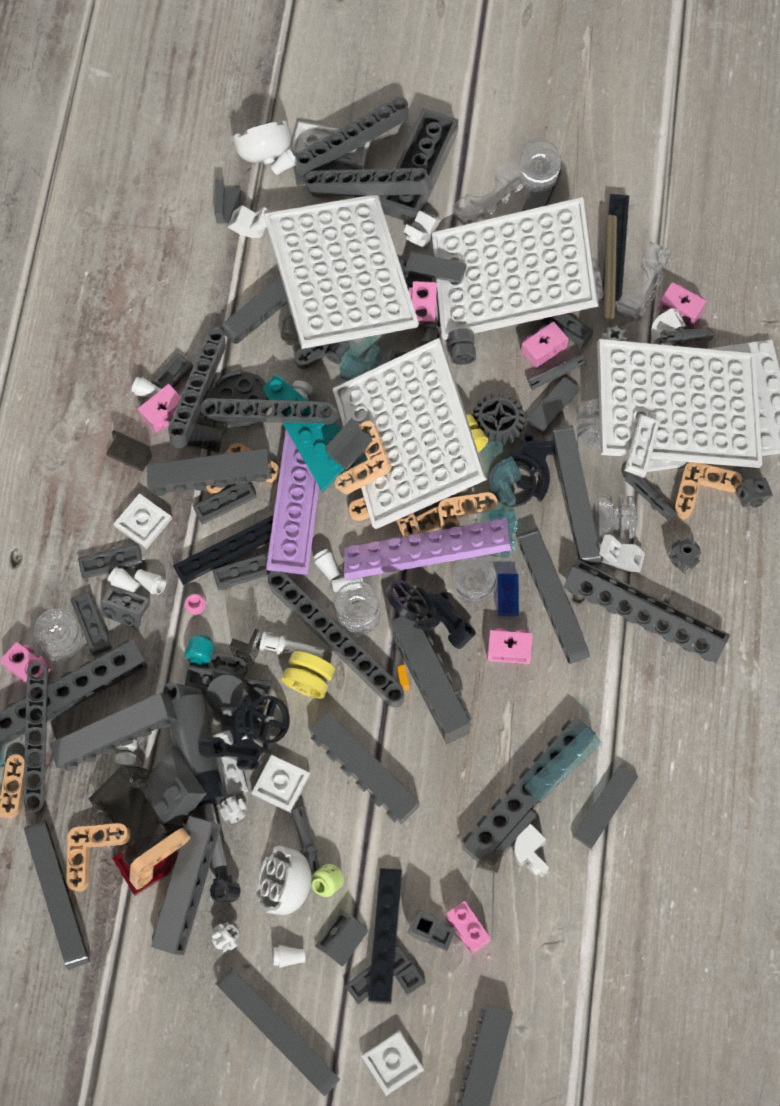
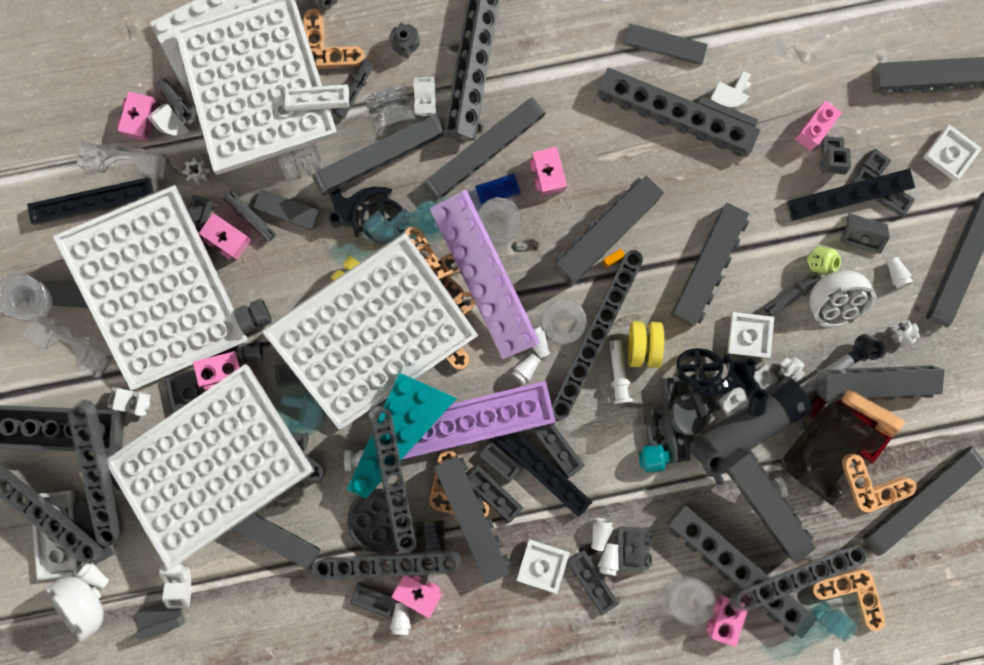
camera: 115 degrees left, 15 degrees up
dark grey tile [70,591,112,656] -> none
clear smoke panel [106,430,152,472] -> none
dark grey slope [148,746,206,824] -> none
bright pink plate [185,594,206,615] -> none
dark grey panel [325,418,373,470] -> none
light nougat beam [335,421,391,494] -> none
black piece [386,580,476,649] -> none
dark grey tile [405,252,467,284] -> none
dark grey gear [472,392,526,447] -> none
clear smoke tile [476,850,504,873] -> none
clear light blue tile [524,727,602,803] -> none
dark tan axle [604,215,617,322] -> none
none -> dark grey tile [478,440,523,483]

